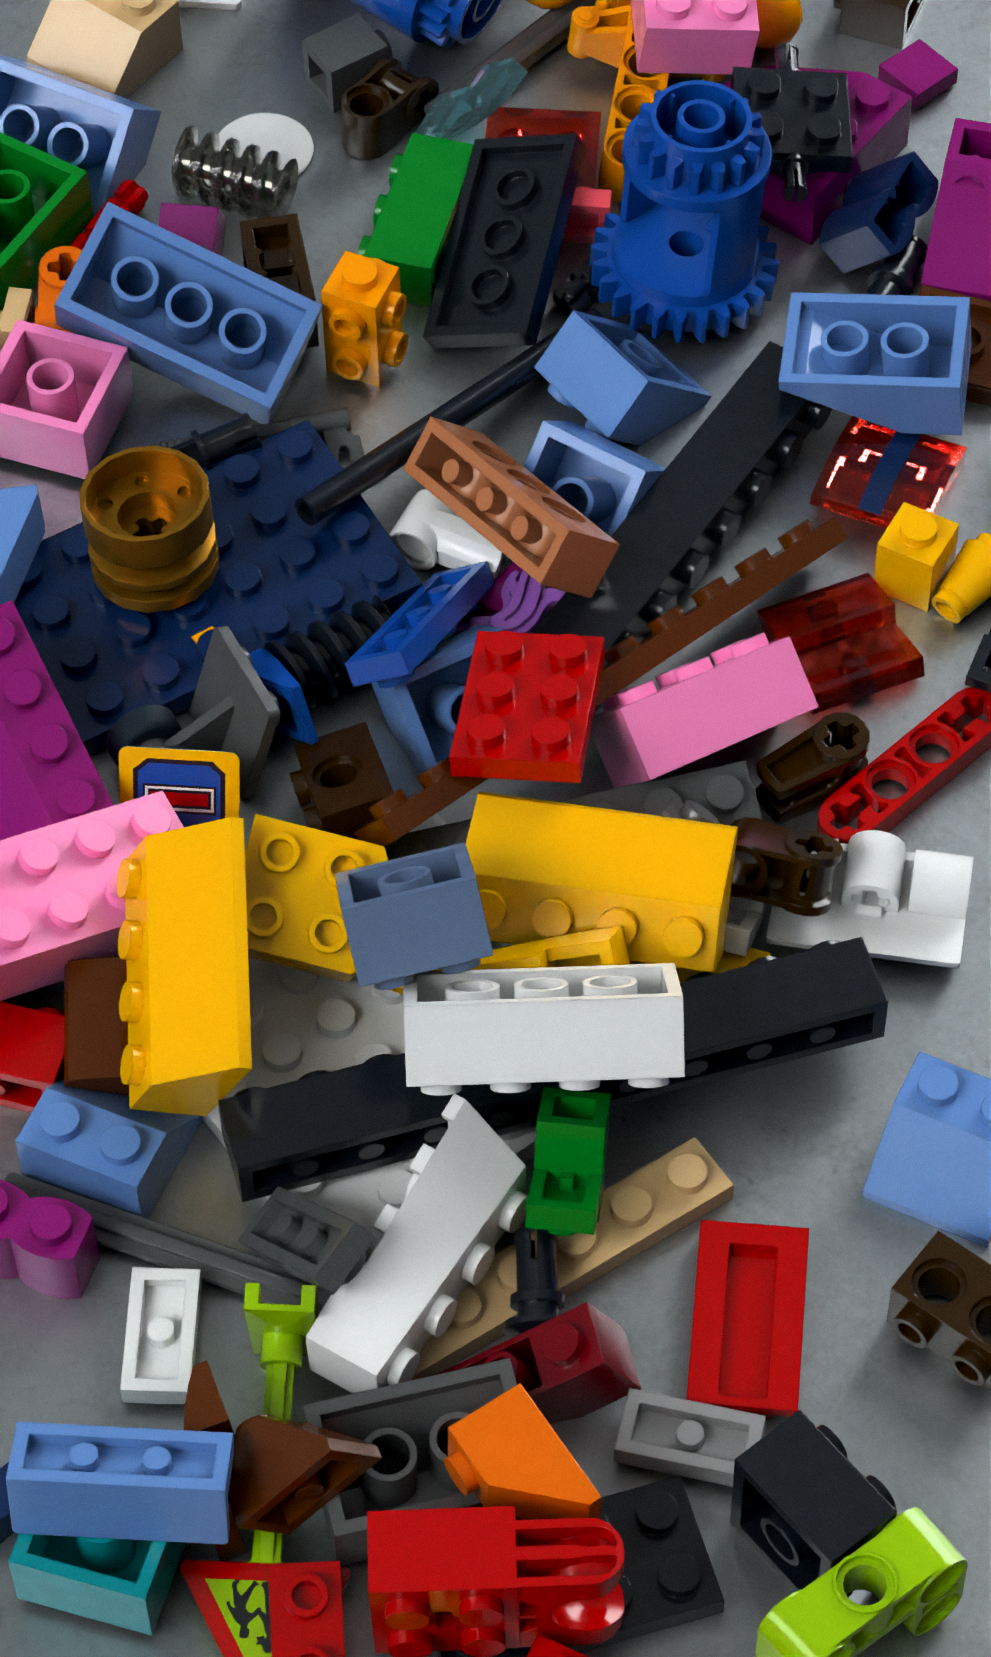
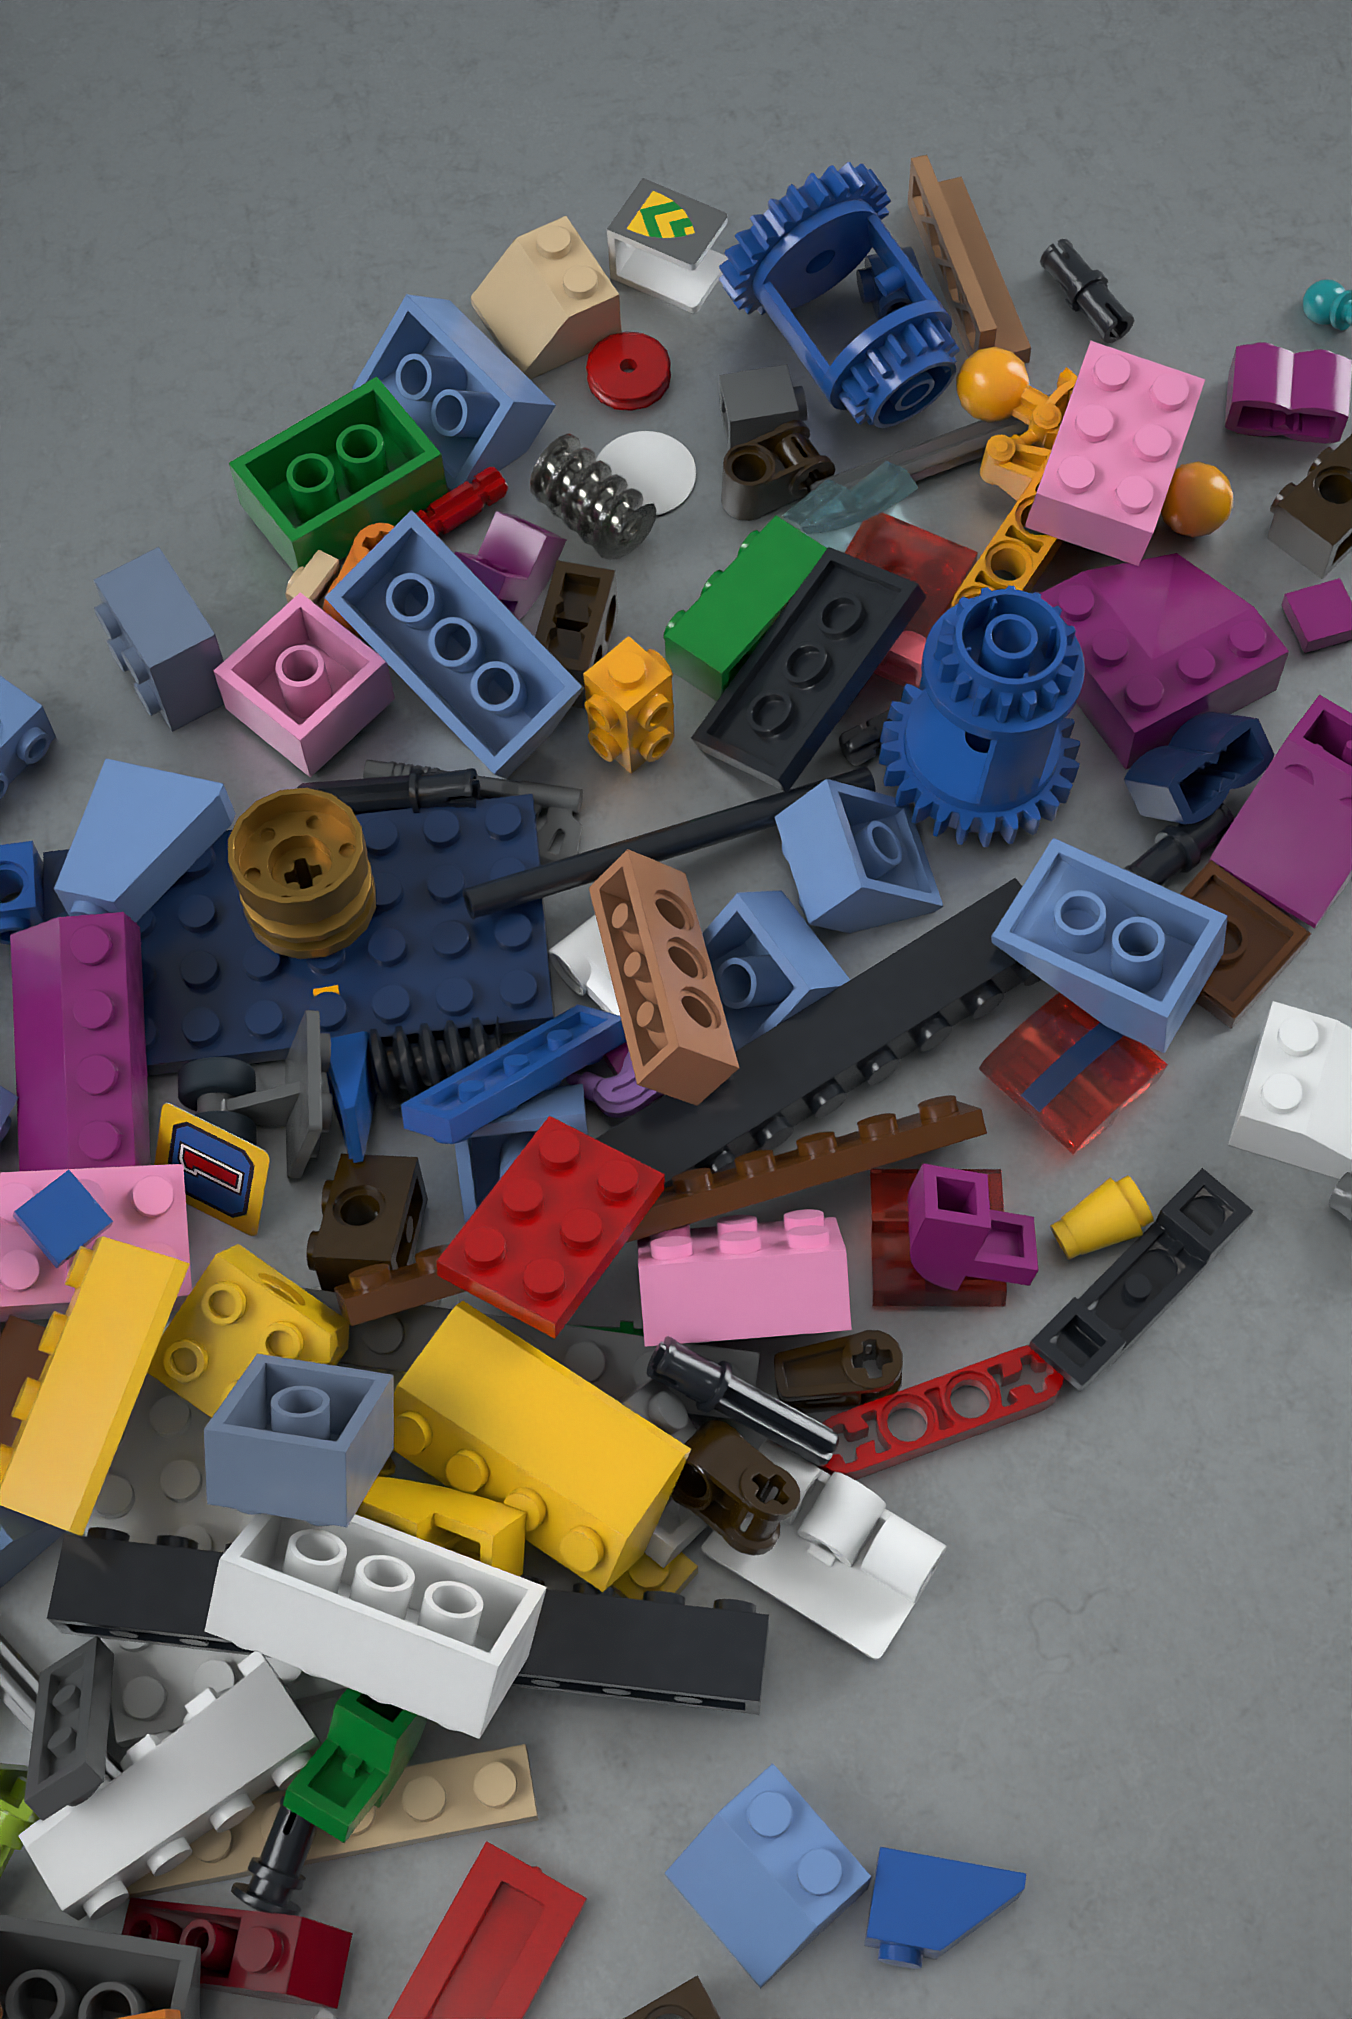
camera: 25 degrees right, 10 degrees up
black plate [730,43,853,202] -> none
yellow brick [873,502,960,612] -> none
none -> blue tile [13,1170,113,1268]
none -> red piece [586,331,671,411]
none -> black axle [646,1336,839,1466]
none -> magenta brick [908,1163,1039,1291]

